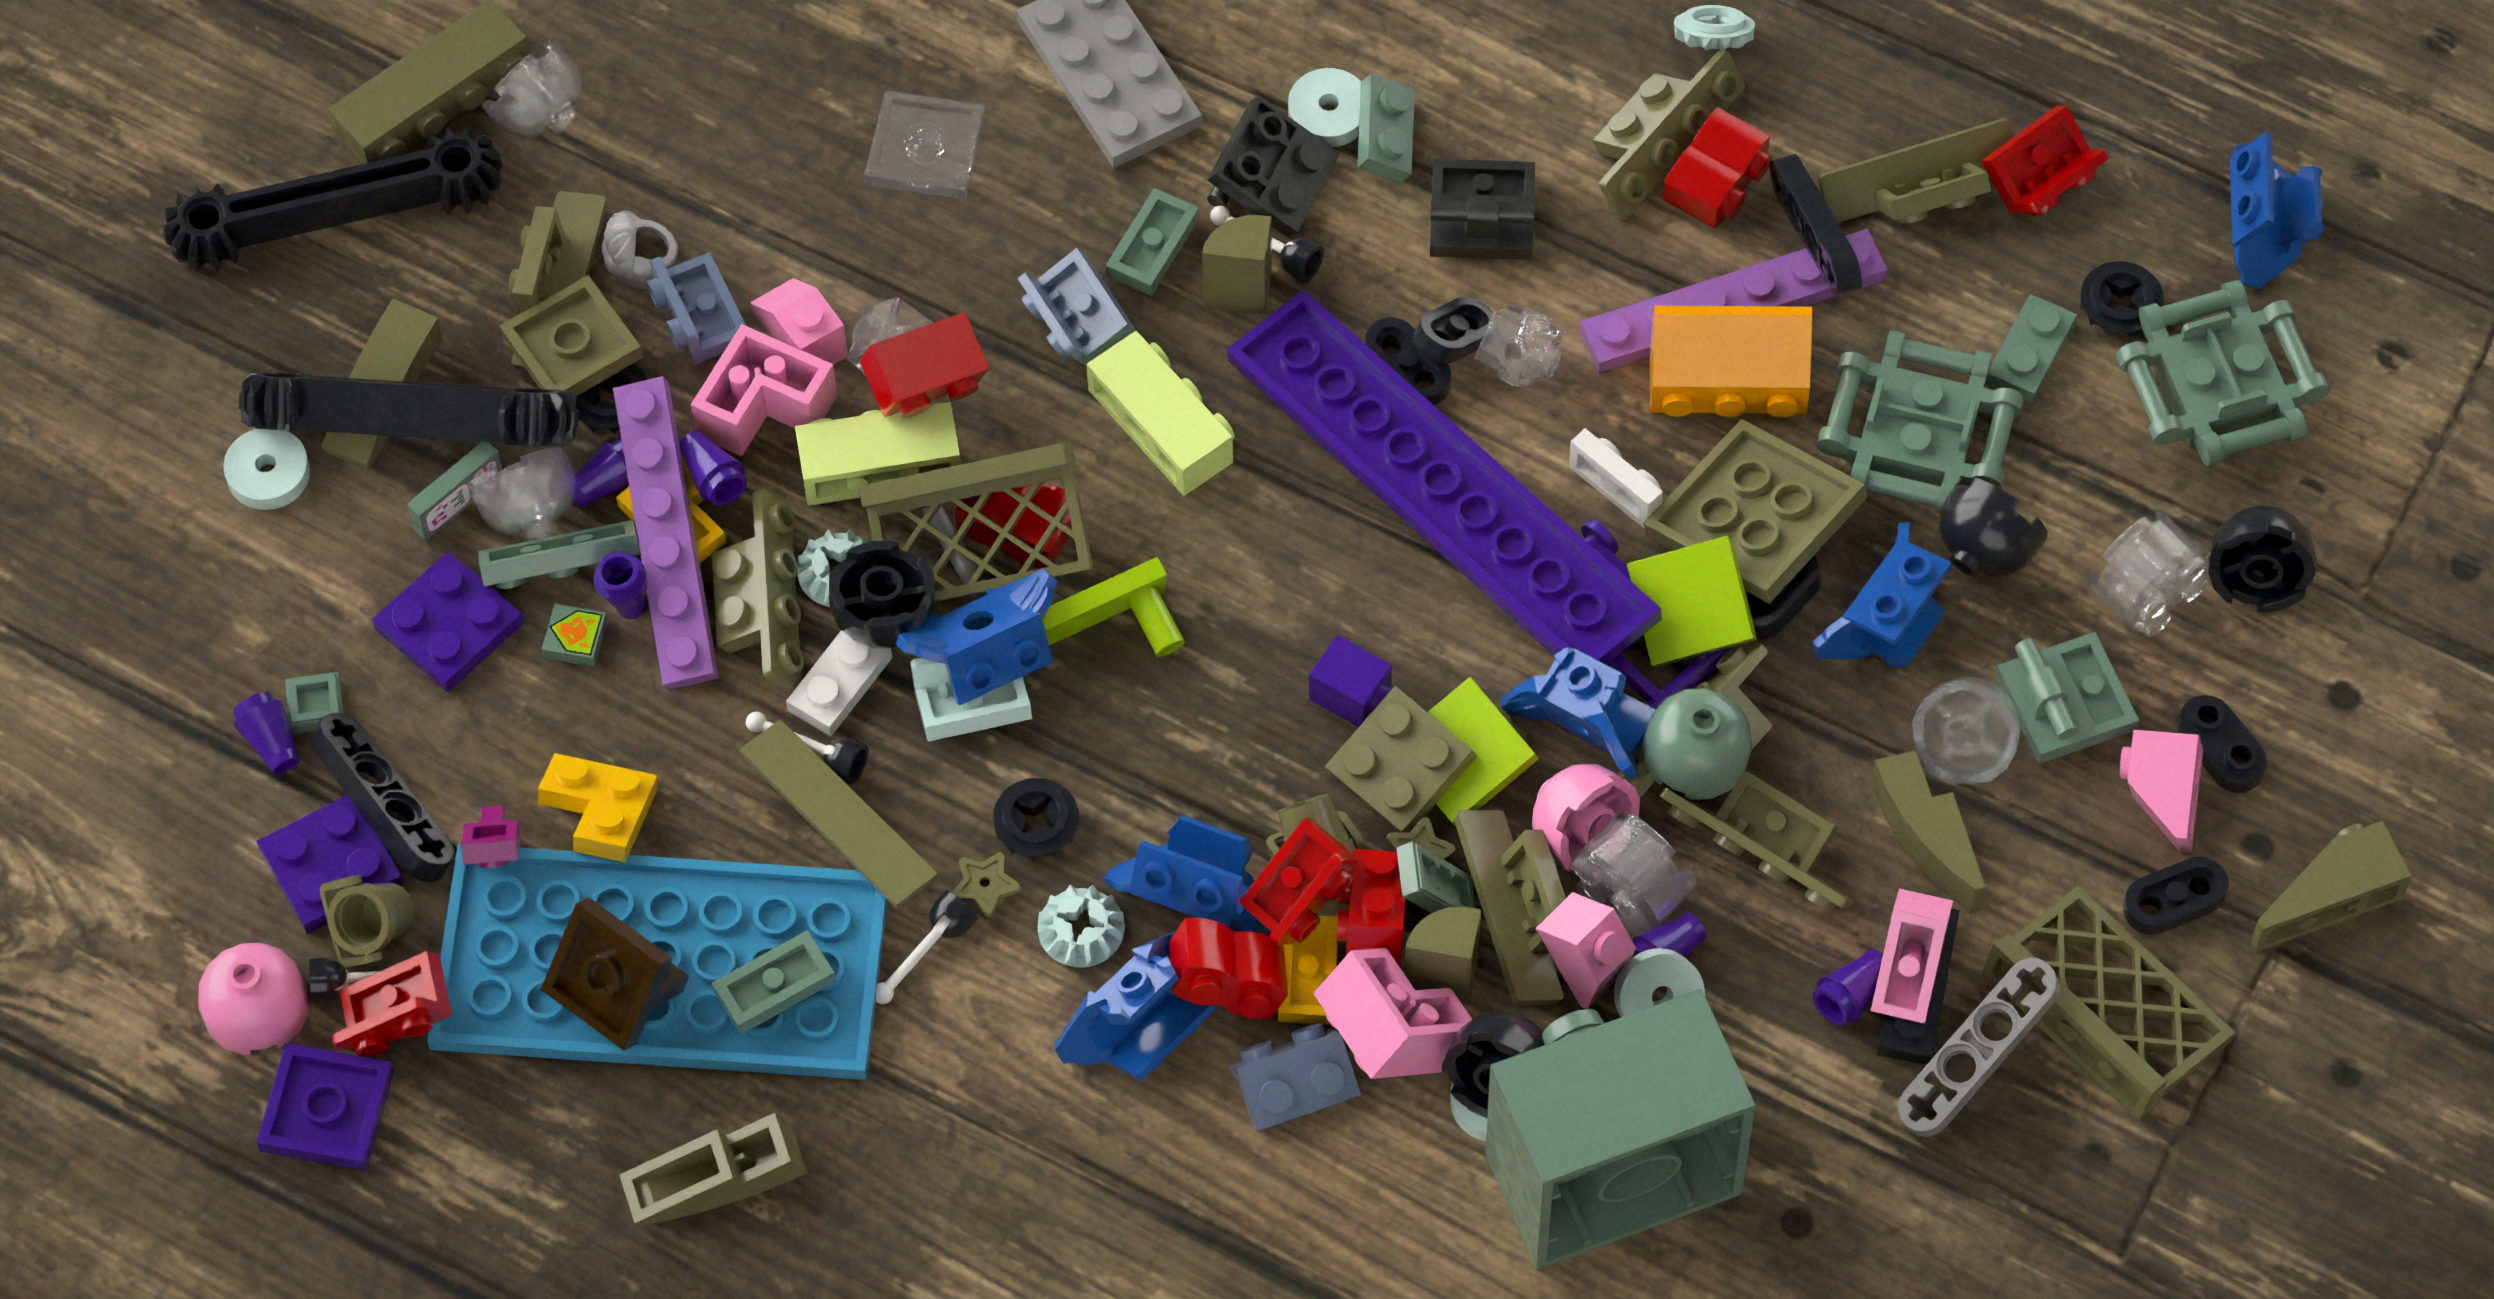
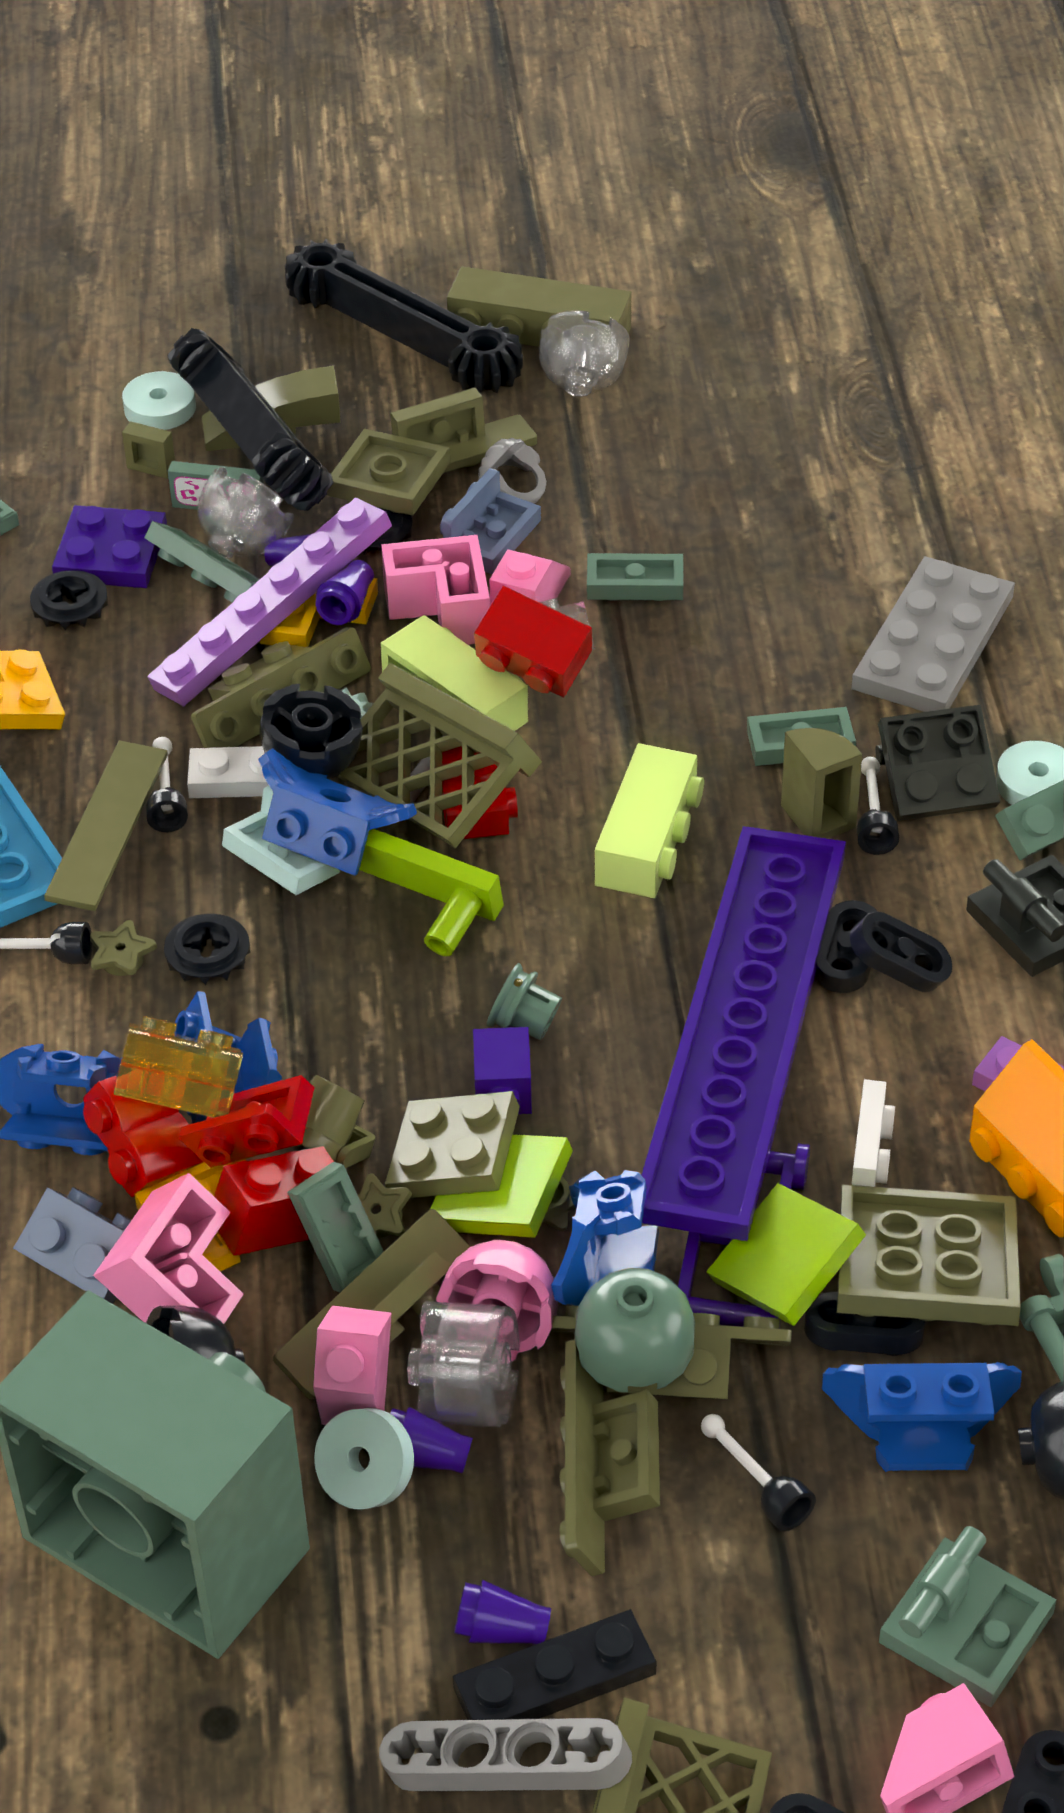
camera: 55 degrees right, 15 degrees down
tile [541,604,608,667] -> none
dark purple cone [594,552,647,619] -> none
clear plate [864,90,986,199] -> none
sand blue bracket [1018,248,1136,367] -> none
light aqua gear [1038,884,1125,968] -> none
olive brick [1405,907,1481,1005] -> none
clear brick [1474,304,1565,387] -> none
olive slope [1870,750,1986,913] -> none
bright pink slope [1871,888,1953,1024] -> none
clear cylinder [1912,676,2021,786] -> none
none -> black gear [30,570,108,630]
none -> clear yellow brick [113,1016,243,1118]
none -> olive plate [122,421,175,479]
none -> sand green piece [486,963,562,1040]
none -> sand green plate [587,553,683,601]
none -> black hinge [701,1414,816,1532]

